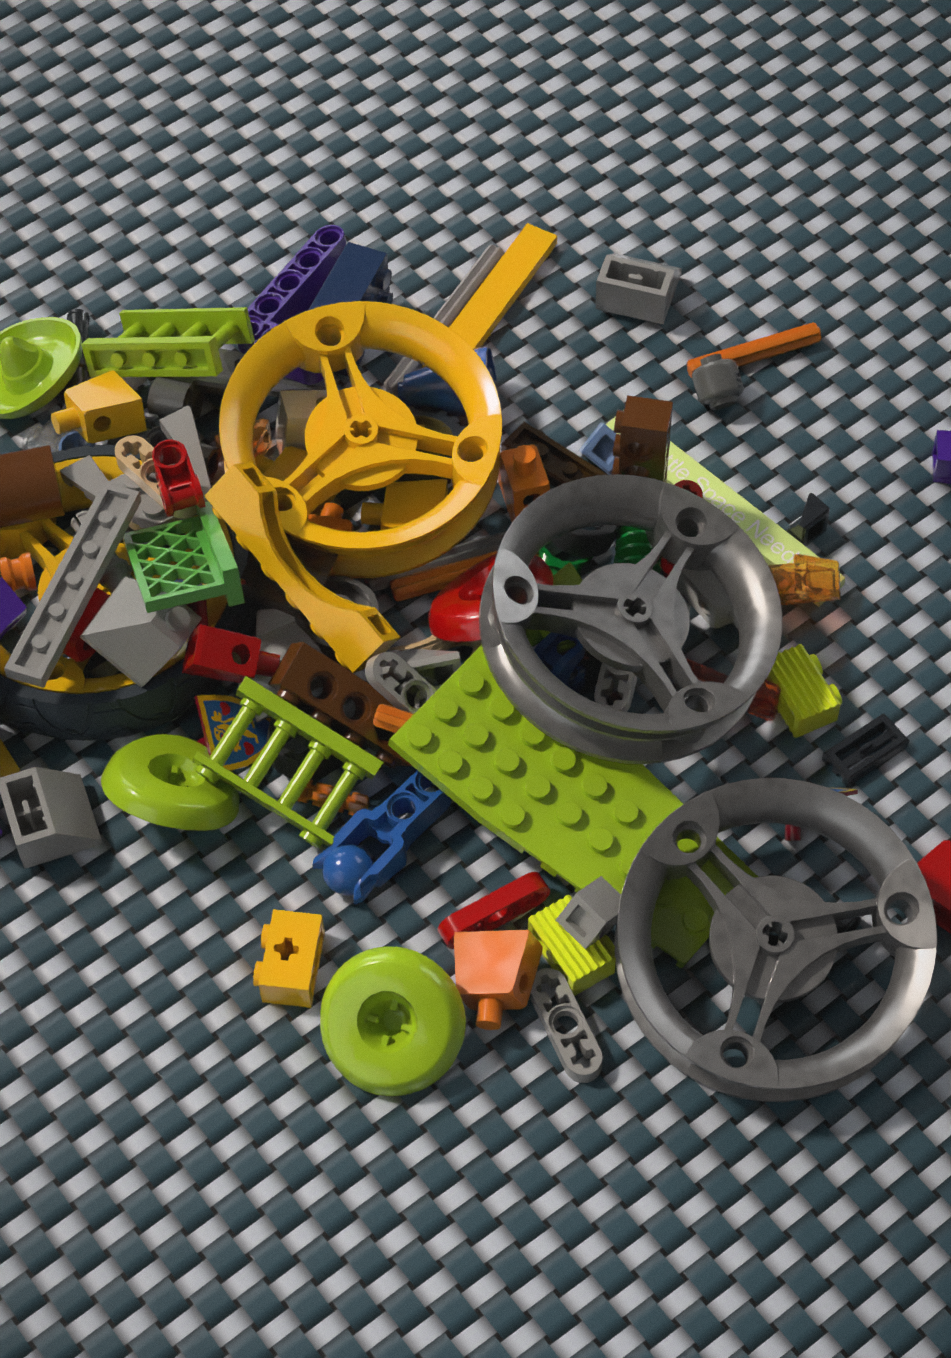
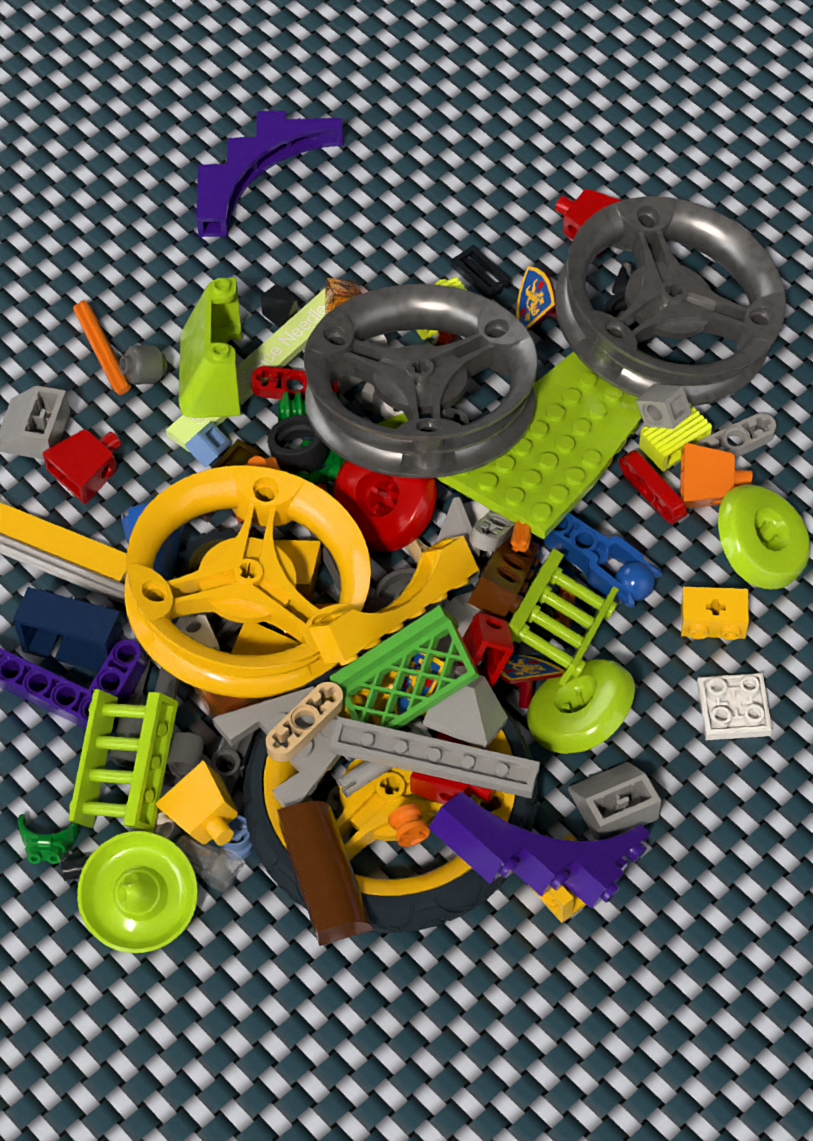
camera: 95 degrees left, 0 degrees up
red piece [152,439,206,517] -> none
reddish brown brick [612,395,673,483] -> none
none -> green helmet [18,814,81,864]
none -> red torso [42,430,121,505]
none -> lime windscreen [178,278,241,418]
none -> white tile [697,673,772,740]

